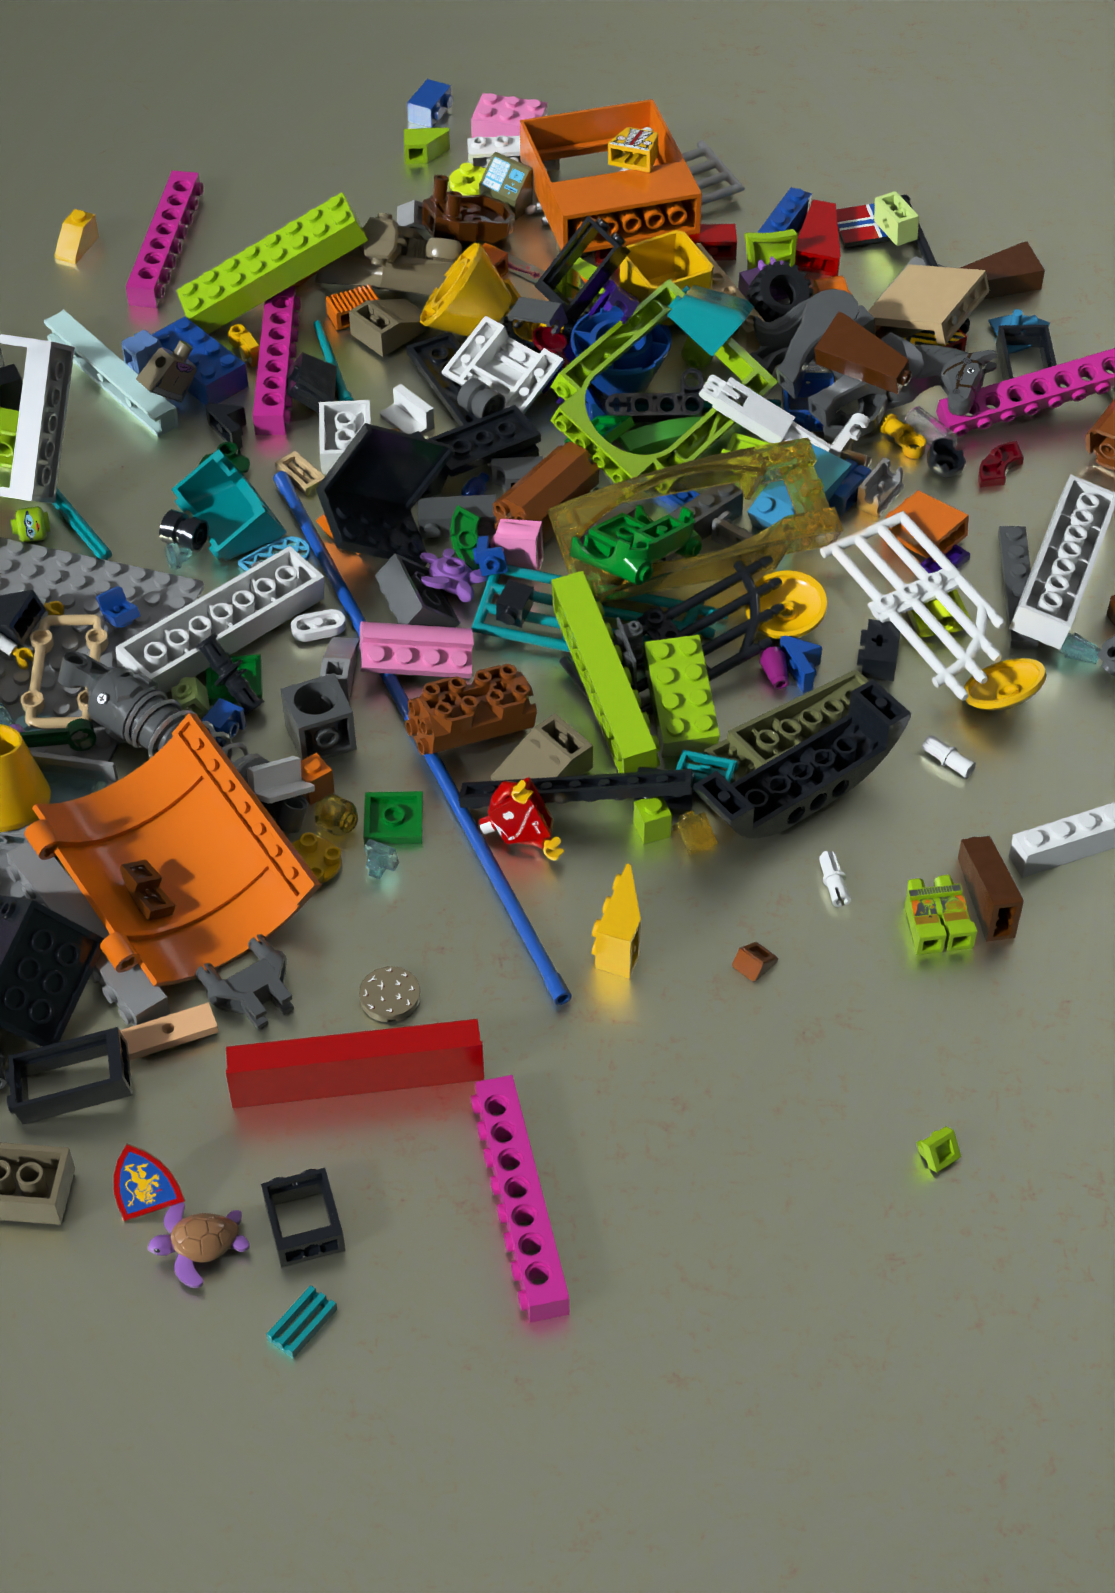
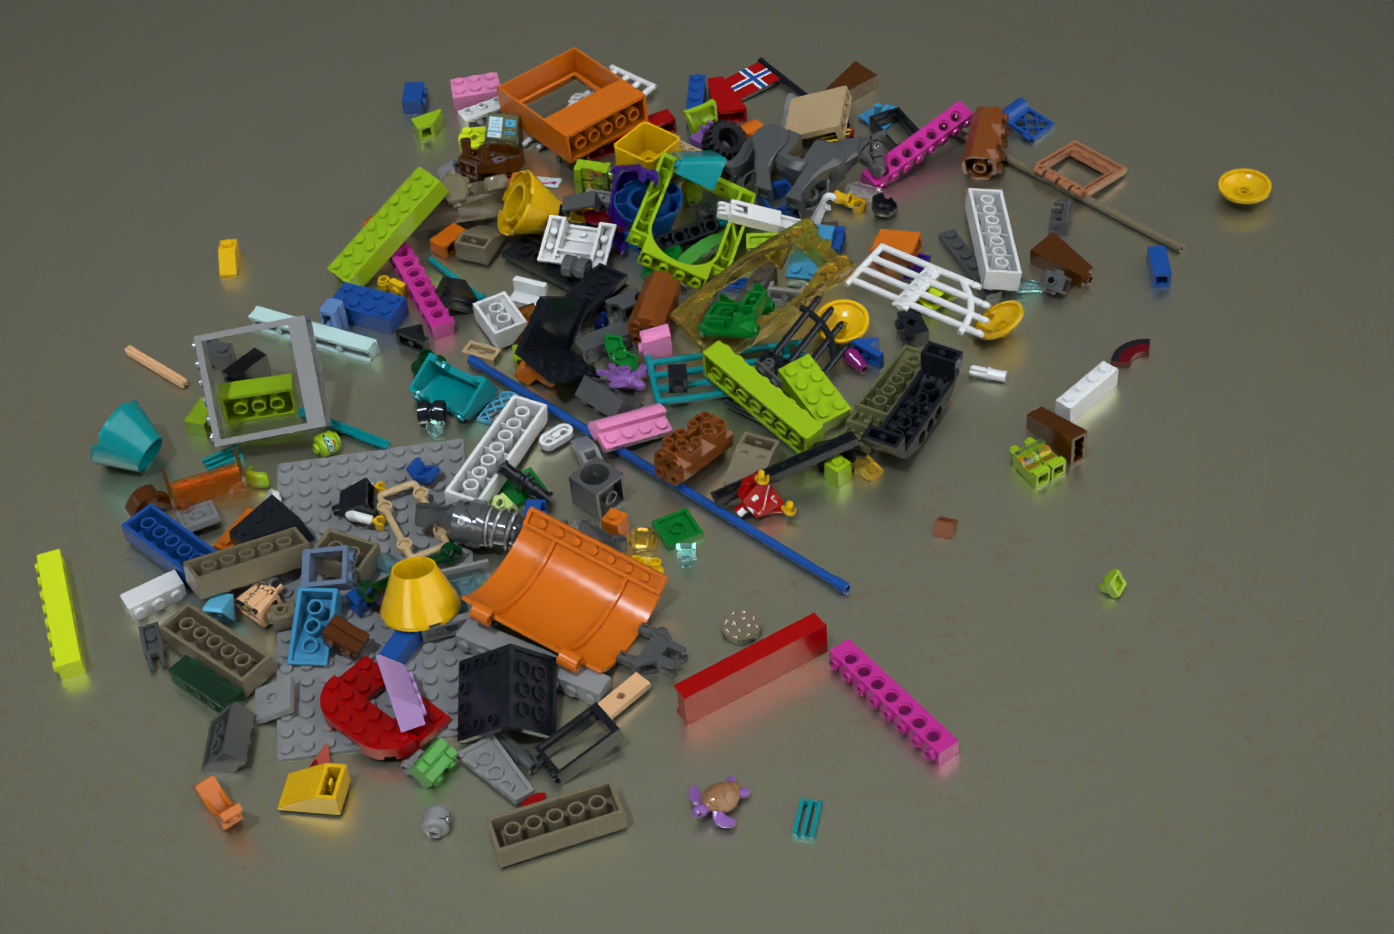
camera: 20 degrees left, 5 degrees down
shield [114,1143,185,1221] -> none
reddish brown slope [120,859,176,920] -> none
dark pink brick [126,171,204,308] -> none
dark tan torso [136,340,197,403] -> none
white panel [246,756,315,803] -> none
black window [261,1168,346,1267] -> none
blue bracket [473,536,508,576] -> none
black window [534,216,630,321] -> none
yellow slope [592,864,641,978] -> none
yellow torso [608,127,658,173] -> none
teal tile [675,750,738,784] -> none
reddish brown slope [814,311,911,394] -> none
white axle [819,851,851,907] -> none
light grey hinge [856,457,904,518] -> none
yellowish green brick [874,191,919,246] -> none
dark red tile [978,441,1024,488] -> none

